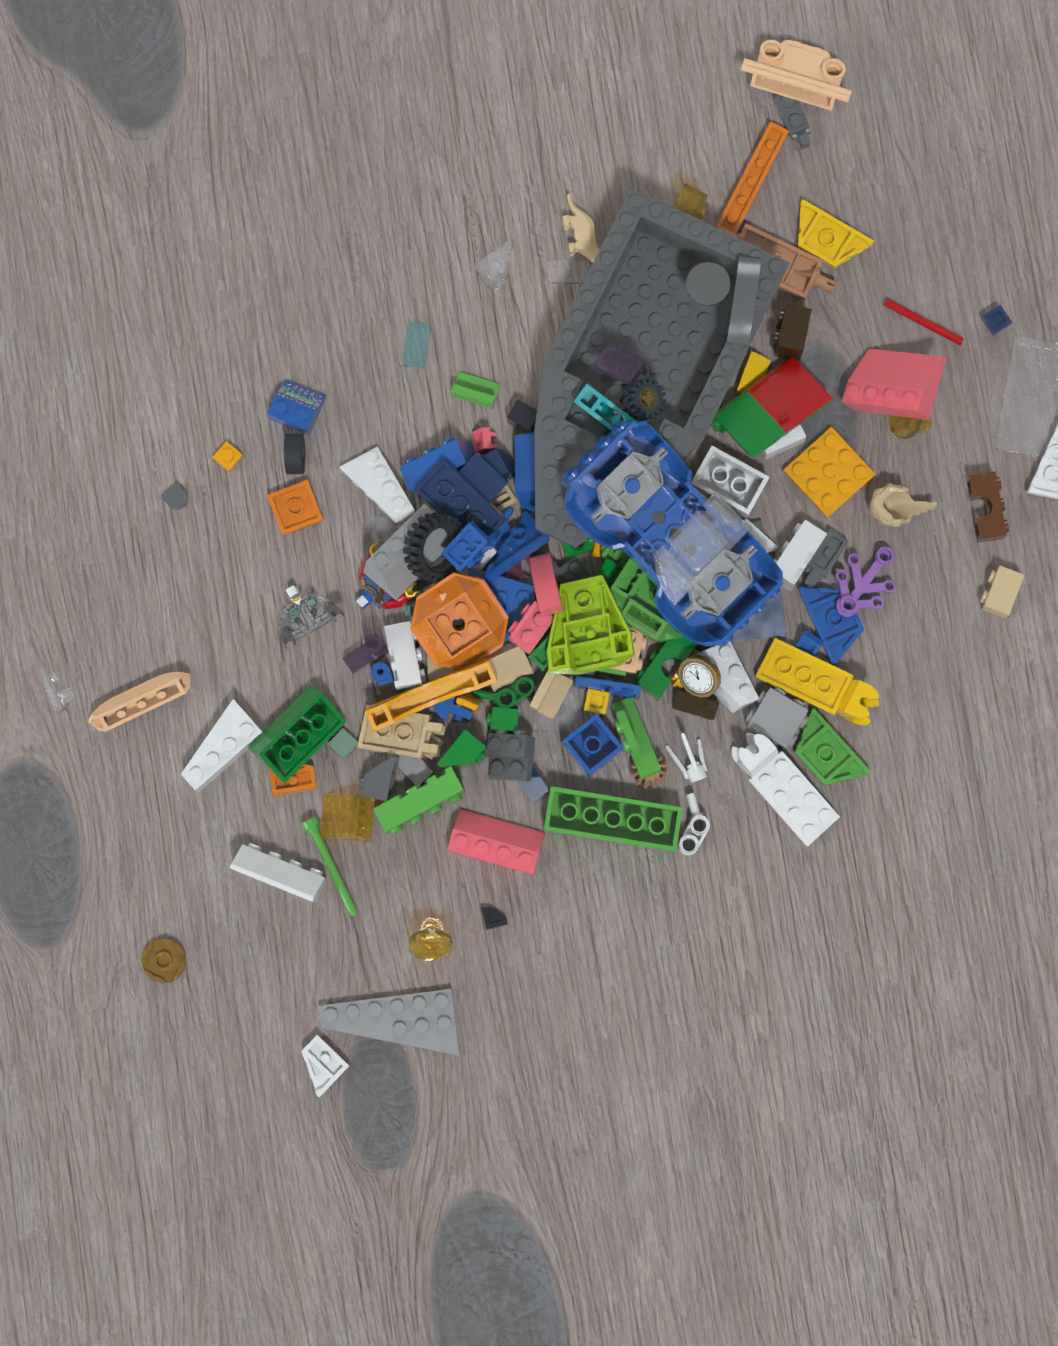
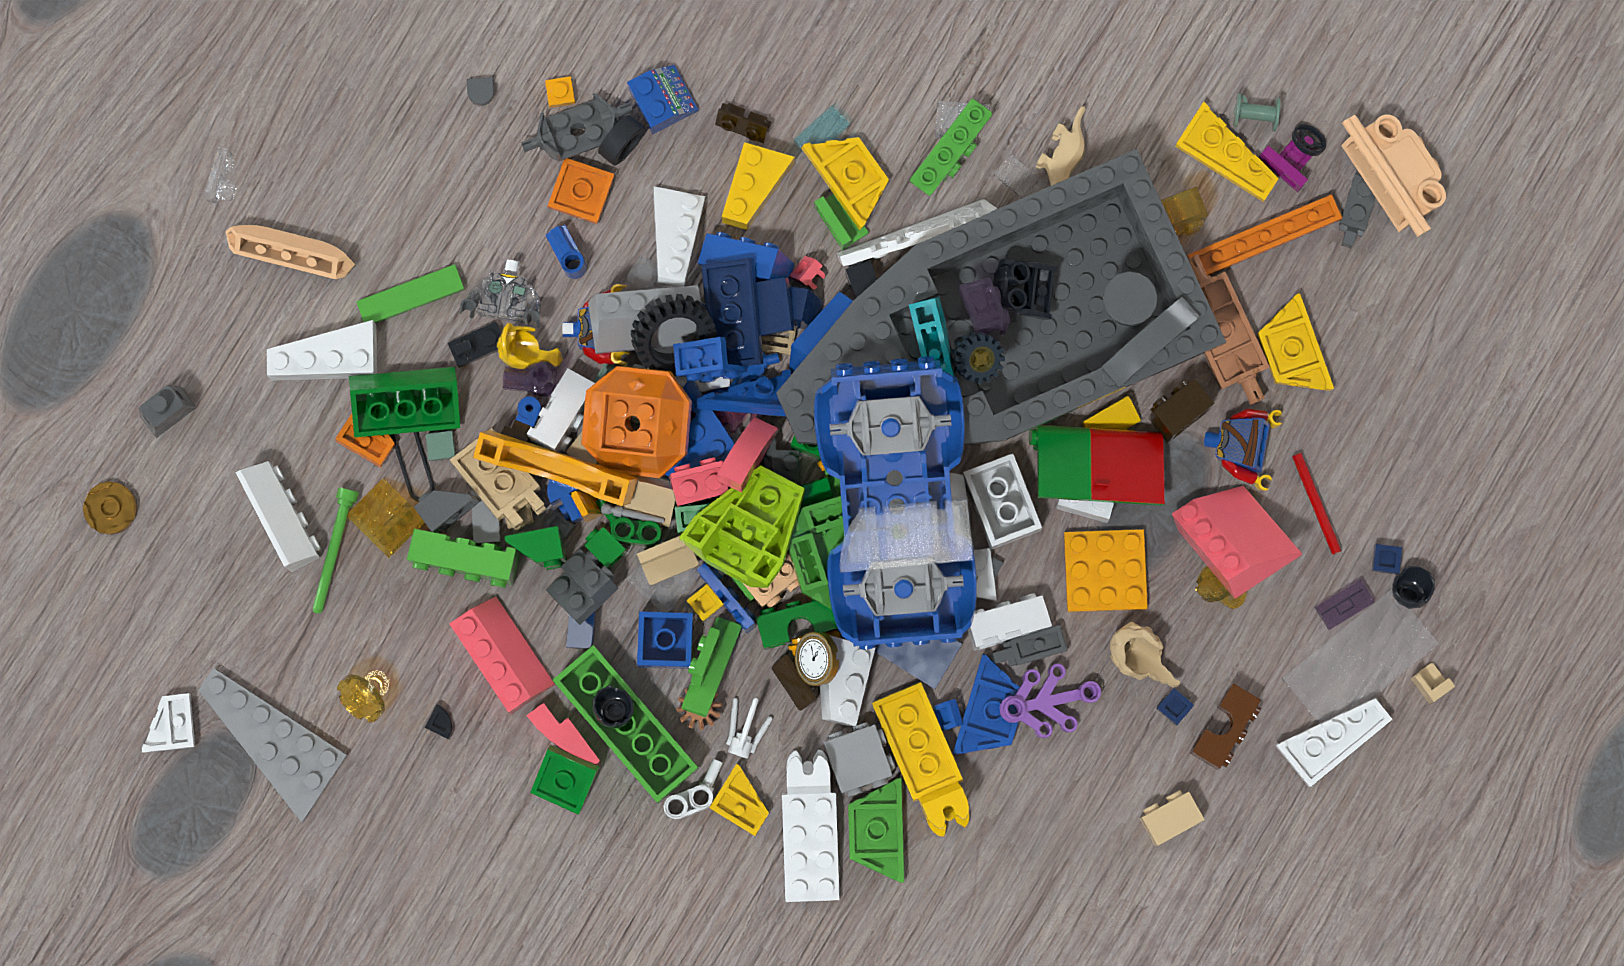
camera: 35 degrees right, 0 degrees up
none -> dark grey torso [139,385,197,438]
none -> bright green tile [356,264,465,324]
none -> black piece [390,432,435,502]
none -> black hinge [448,322,501,368]
none -> yellow piece [497,323,563,369]
none -> dark grey plate [521,93,633,162]
none -> coral slope [526,703,601,765]
none -> green tile [530,745,599,815]
none -> blue piece [545,225,587,279]
none -> black hair [593,685,634,728]
none -> light grey piece [601,503,664,523]
none -> yellow wing [709,764,769,836]
none -> dark brown hinge [715,102,772,144]
none -> yellow wedge [722,142,795,230]
none -> yellow wing [801,137,889,230]
none -> white wing [837,199,997,268]
none -> bright green bracket [910,99,992,196]
none -> black slope [991,258,1057,320]
none -> dark blue plate [1156,688,1194,726]
none -> yellow wing [1175,102,1279,202]
none -> torso [1204,409,1282,491]
none -> sand green piece [1233,93,1280,132]
none -> magenta piece [1259,124,1326,193]
none -> clear purple tile [1315,580,1375,630]
none -> black hair [1392,566,1435,609]

